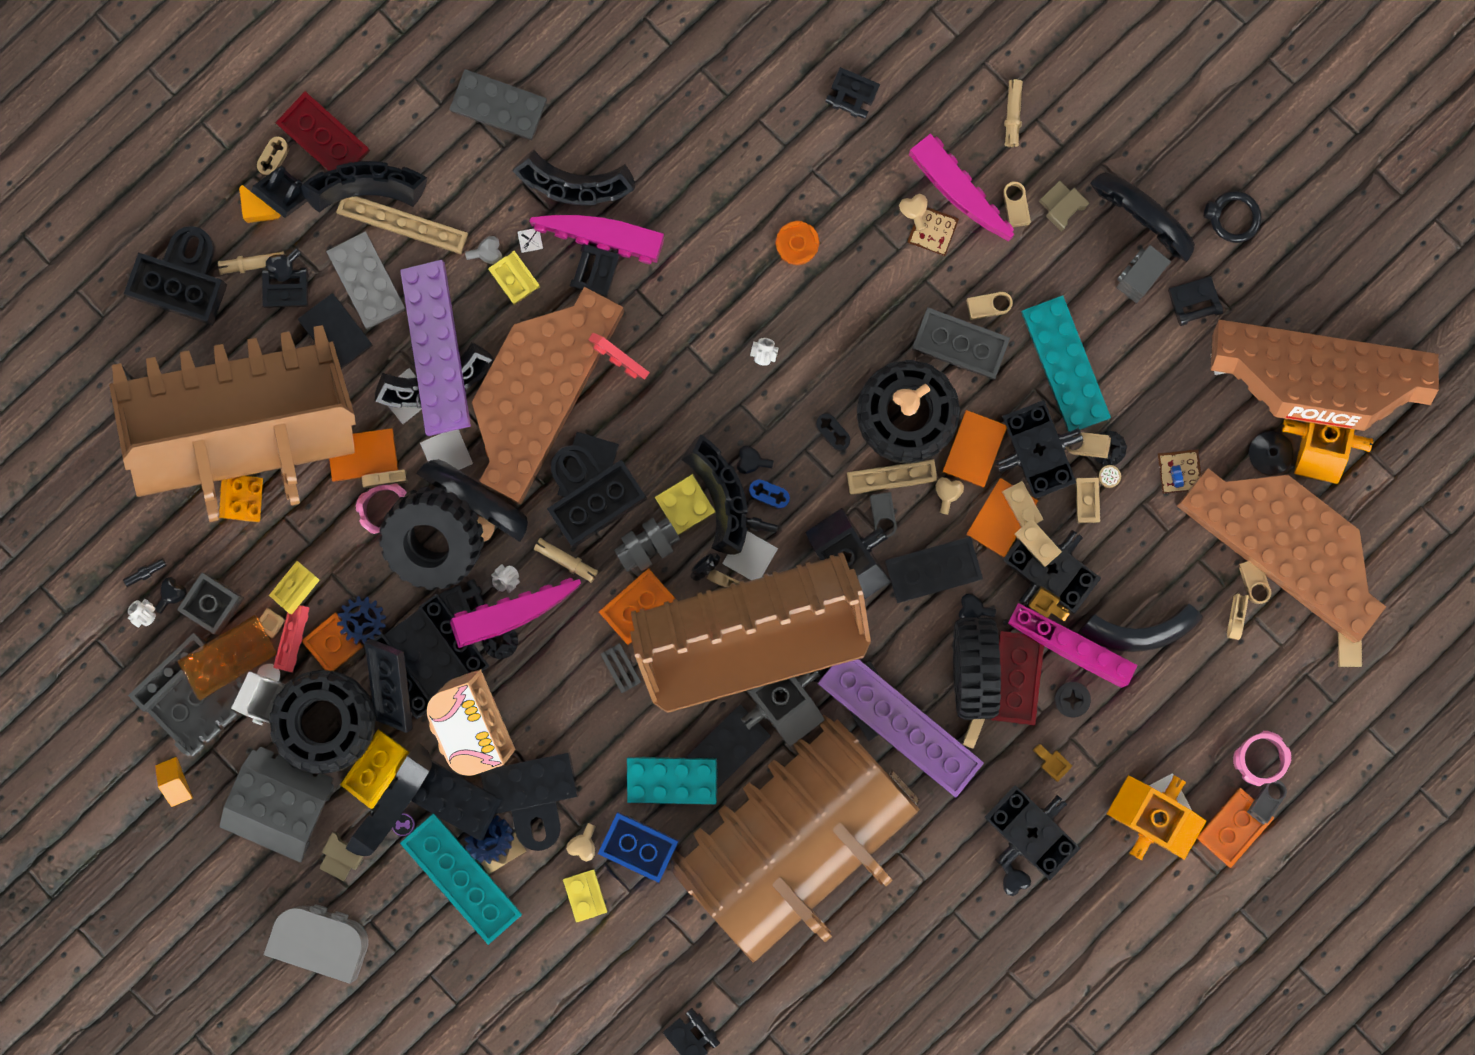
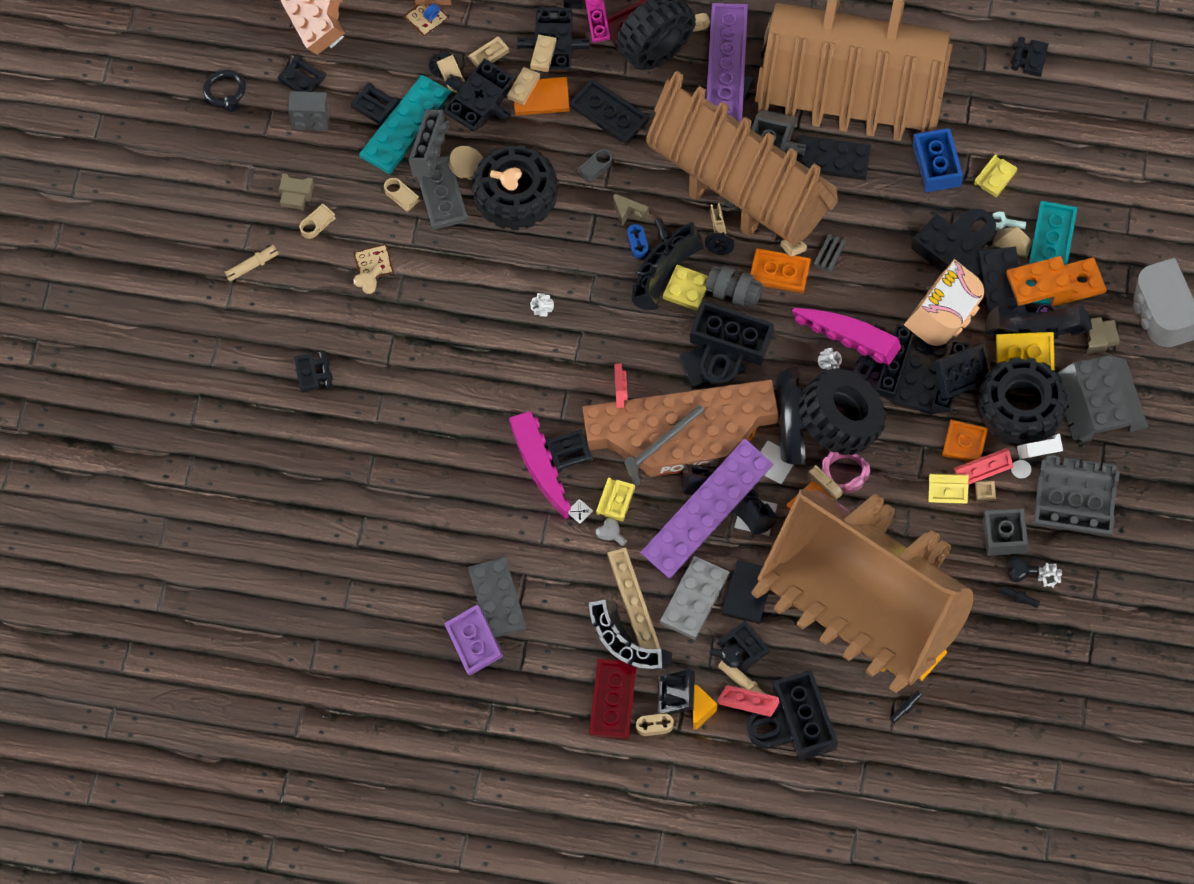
camera: 125 degrees left, 20 degrees down
light orange slope [155,757,193,807] -> none
clear orange plate [177,615,277,700] -> none
dark blue gear [337,597,386,645] -> none
dark blue gear [465,815,514,864] -> none
black brick [512,150,636,205] -> none
tan pin [534,538,598,583] -> none
tan rock [566,823,596,862] -> none
teal plate [627,757,717,804] -> none
white sticker [722,531,778,580] -> none
black rock [737,446,774,474] -> none
orange tile [776,221,820,265] -> none
black slope [805,508,891,600] -> none
black beam [816,413,850,451] -> none
tan tile [846,459,937,495] -> none
dark pink slope [909,133,1014,241] -> none
tan rock [935,477,964,515] -> none
orange tile [943,410,1006,488] -> none
black rock [959,594,996,618] -> none
pearl gold plate [1028,586,1070,621] -> none
black brick [1090,172,1195,262] -> none
tile [1098,465,1121,488] -> none
none -> black plate [351,83,400,125]
none -> dark grey brick [409,110,449,177]
none -> medium lavender plate [444,604,503,675]
none -> tan tile [448,146,483,180]
none -> dark tan slope [613,194,649,226]
none -> dark grey bar [625,405,705,486]
none -> coral plate [718,685,780,717]
none -> light aqua bar [992,212,1026,231]
none -> orange bracket [1006,256,1107,307]

